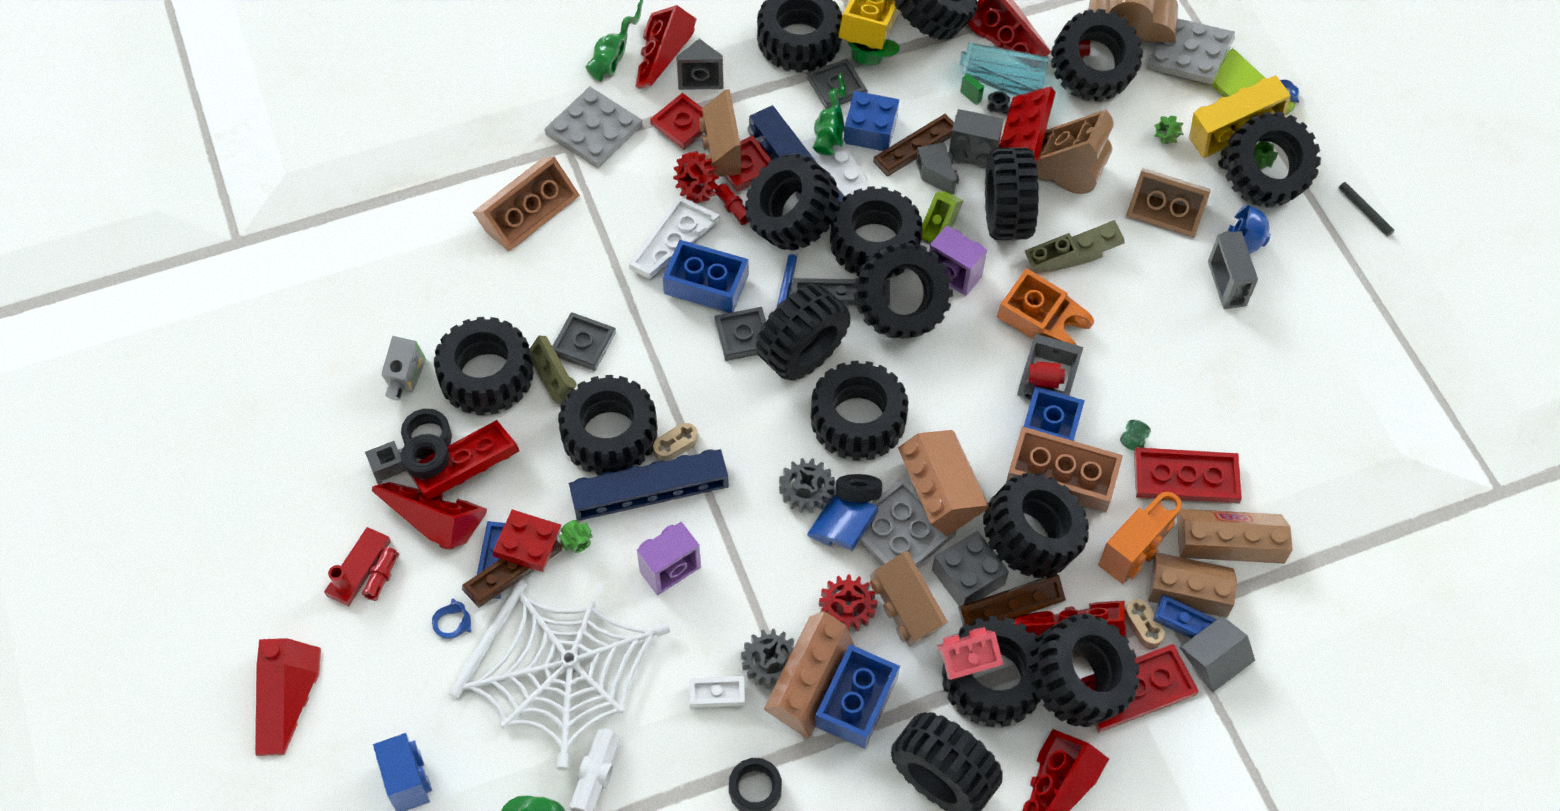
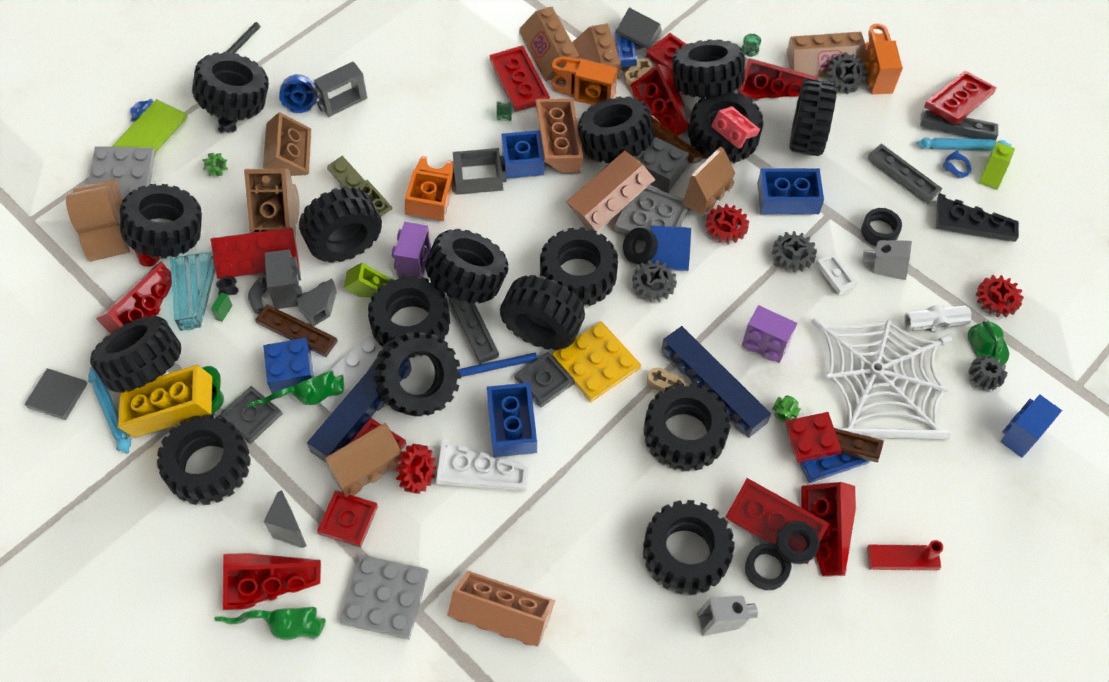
camera: 115 degrees left, 0 degrees up
red wedge [255,638,321,756] -> none
red pin [362,547,399,601] -> none
dark grey brick [365,441,406,484] -> none
blue piece [432,598,471,639] -> none
olive plate [529,335,577,404] -> none
dark grey tile [552,312,616,371] -> none
red pin [715,183,749,225] -> none
nougat slope [763,611,854,738] -> none
red brick [1028,361,1066,389] -> none
yellow brick [1189,75,1291,159] -> none
none -> yellow plate [552,321,641,403]
none -> clear green wheel [742,34,761,57]
none -> light grey torso [862,240,912,280]
none -> dark grey gear [968,354,1008,391]

